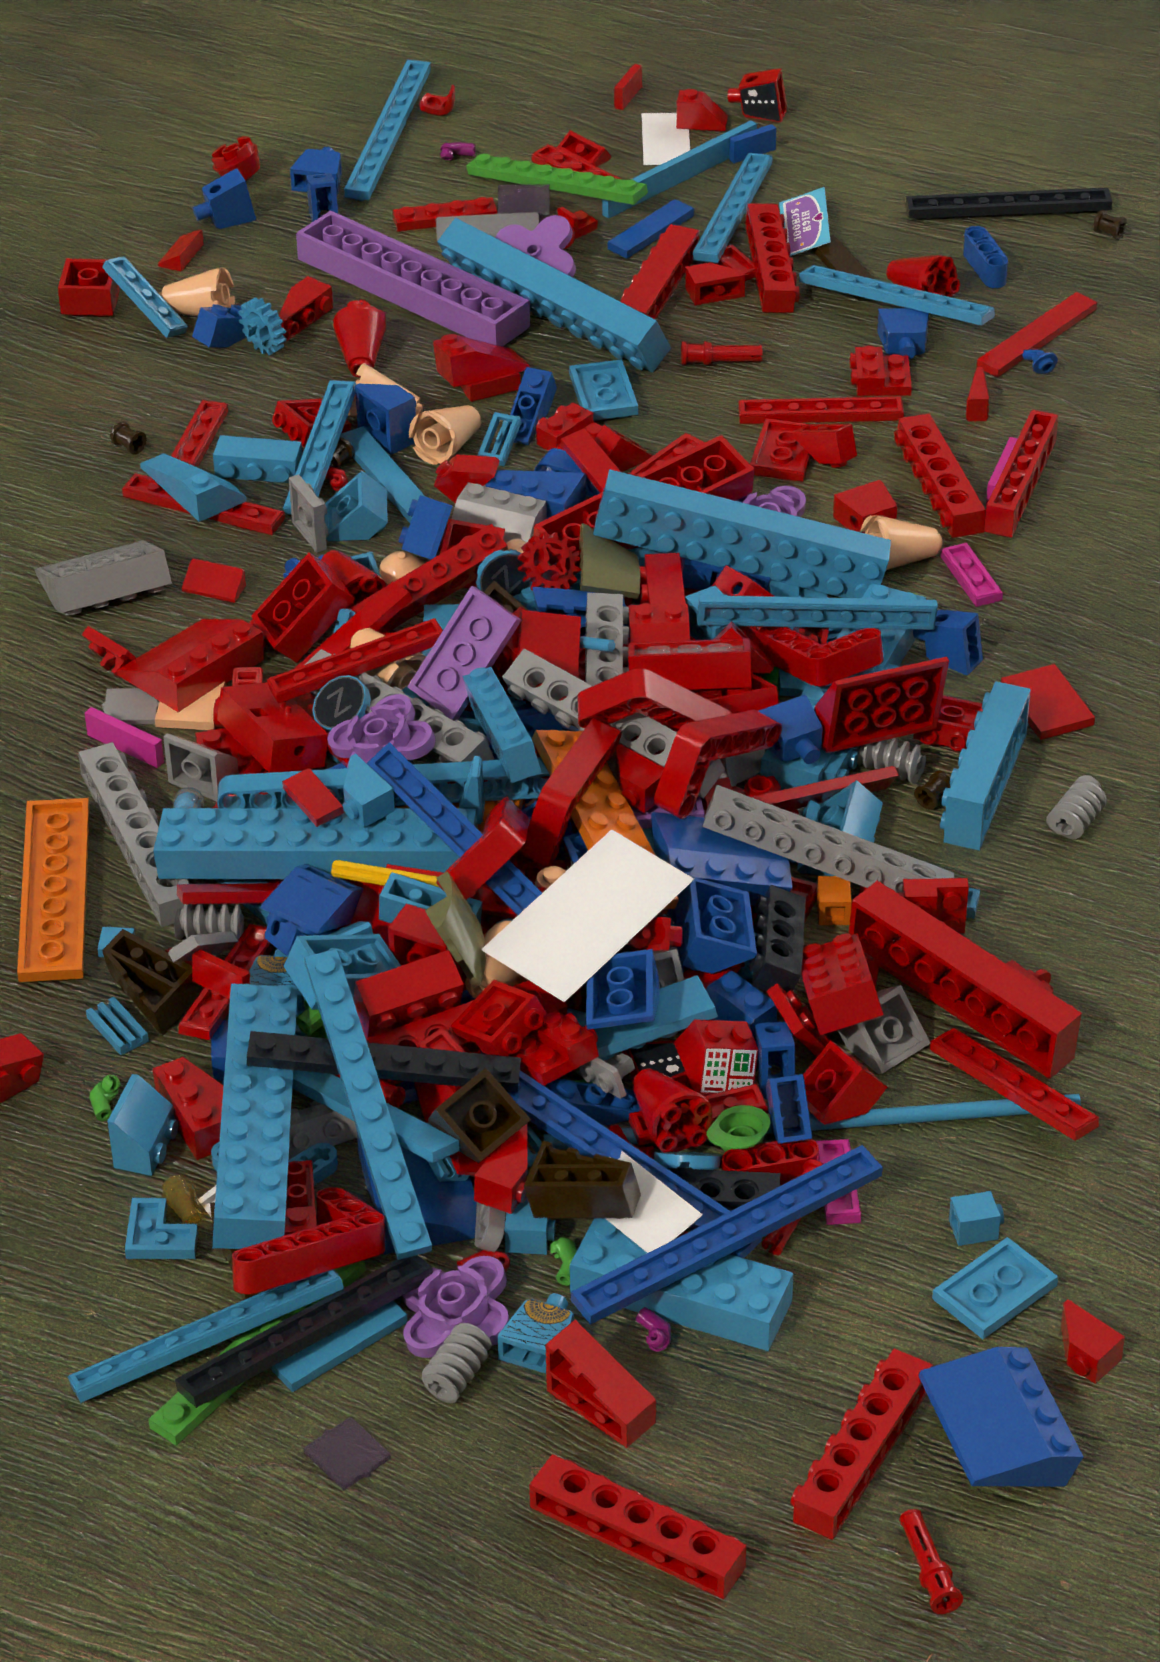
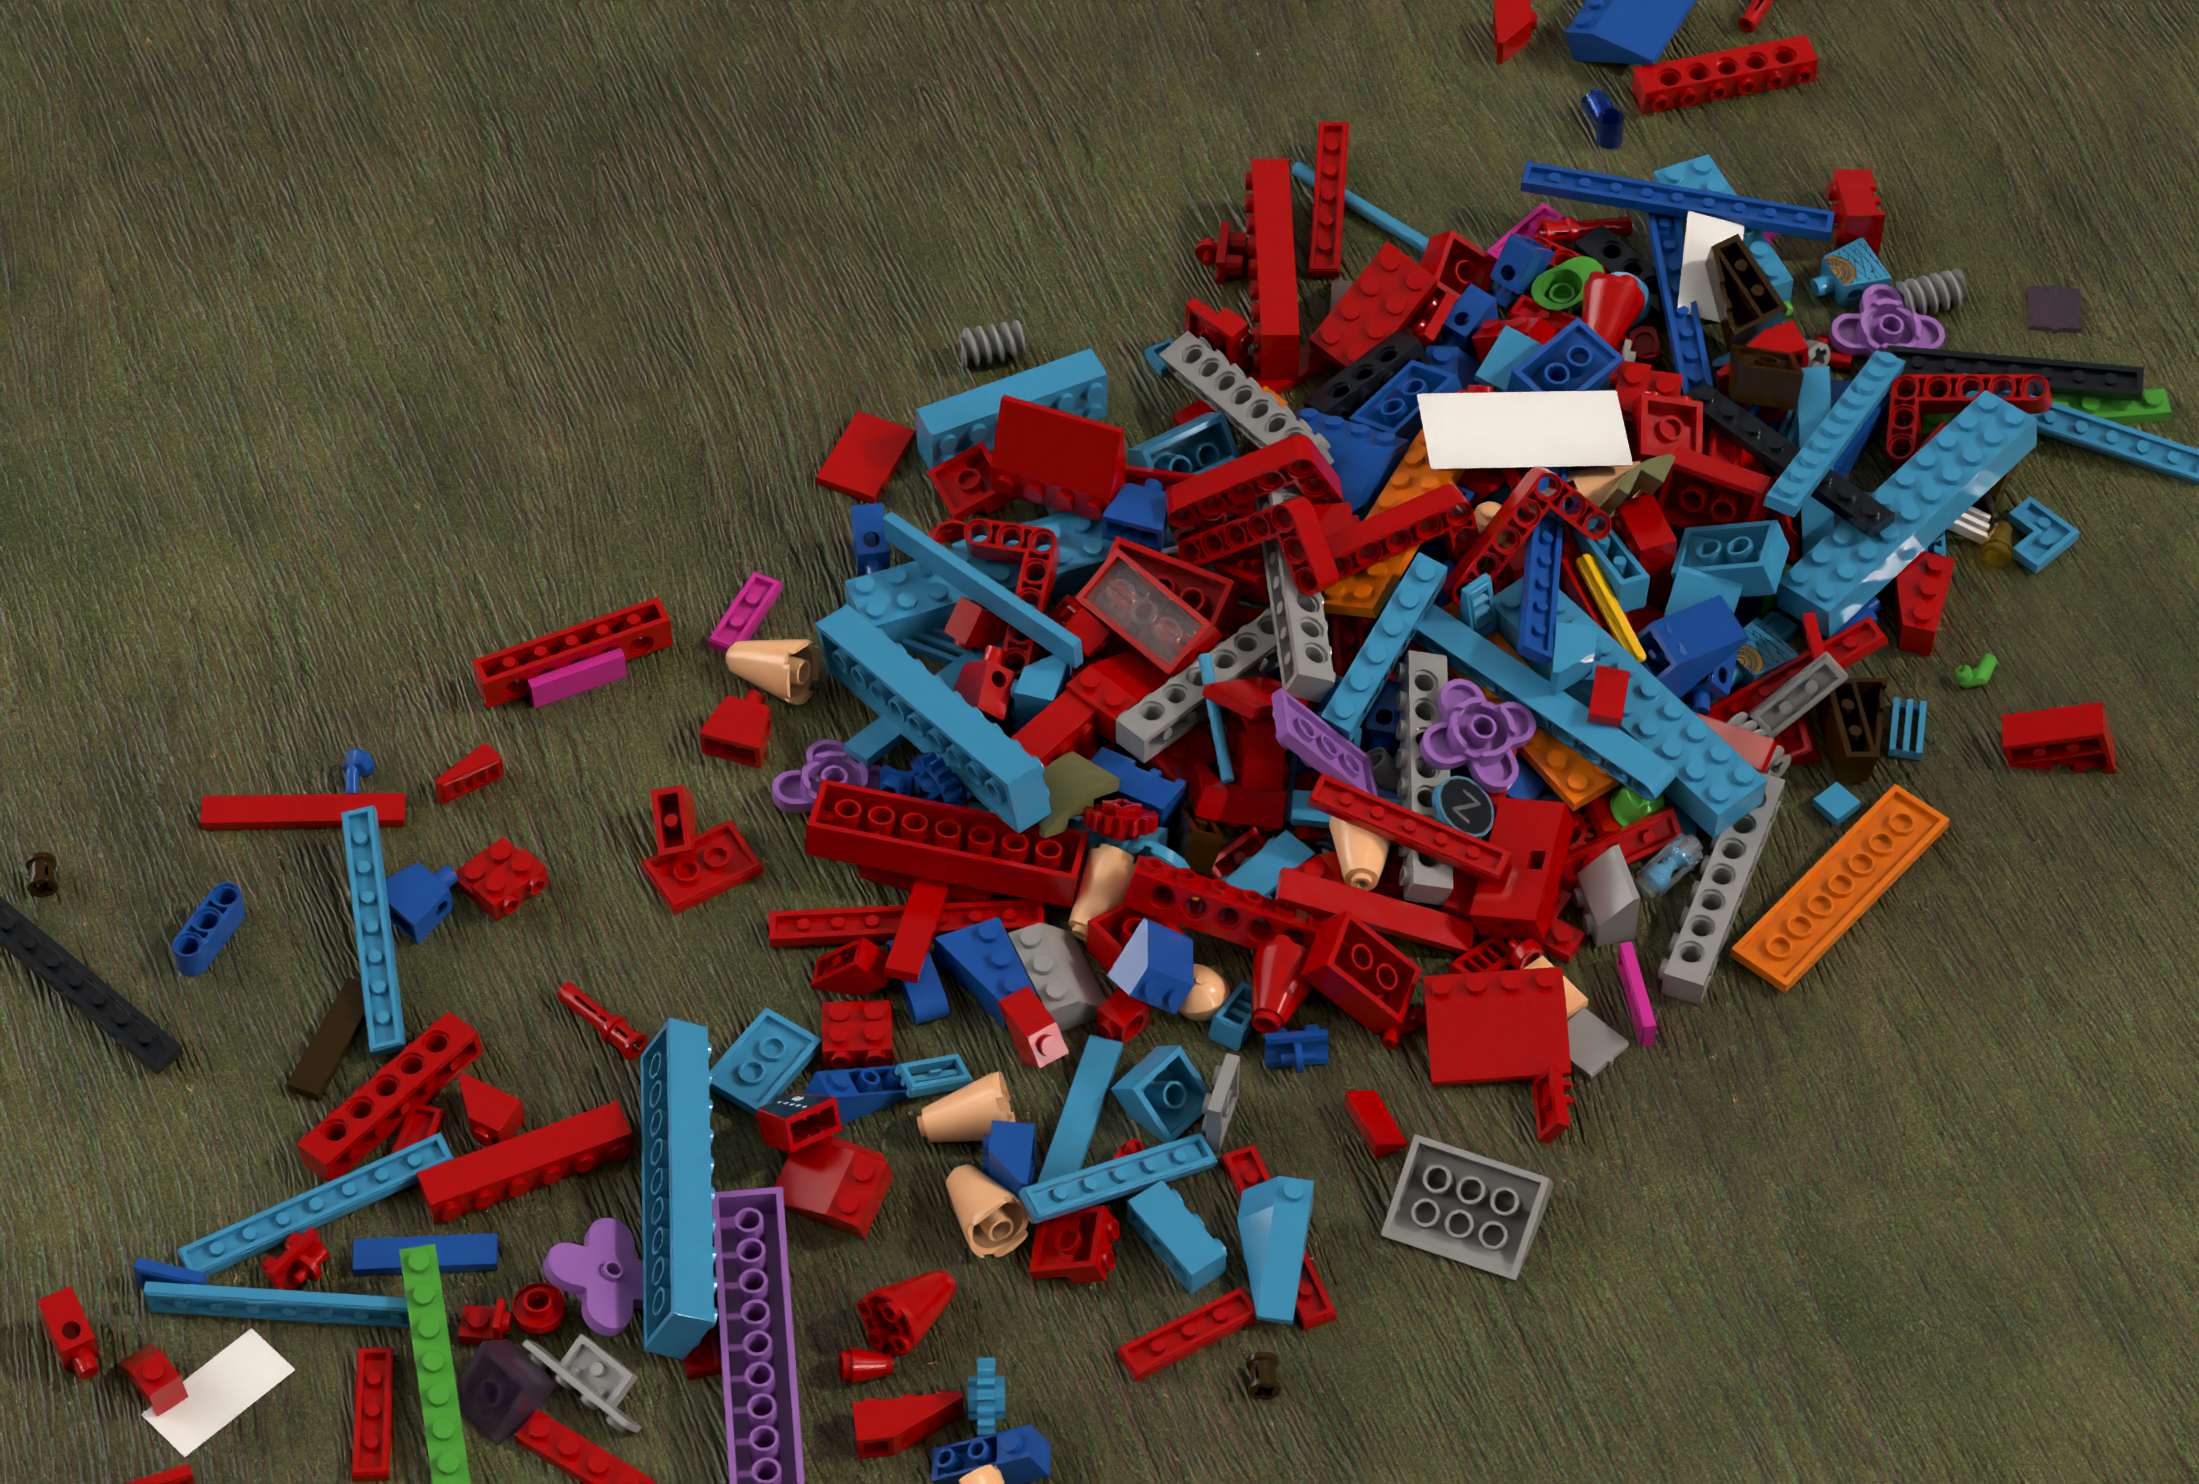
camera: 135 degrees left, 10 degrees up
dark azure slope [107,1074,179,1176] -> none
red brick [529,1454,747,1600] -> none
red slope [557,130,611,167] -> none
red tile [738,396,904,424] -> none
sticker [779,187,830,256] -> none
red cone [886,255,960,297] -> none
red brick [894,413,986,538] -> none
dark azure plate [932,1237,1058,1339] -> none
dark azure brick [949,1191,1004,1246] -> none
none -> red hips [261,1227,330,1291]
none -> red torso [756,1093,842,1153]
none -> clear blue piece [1581,88,1625,149]

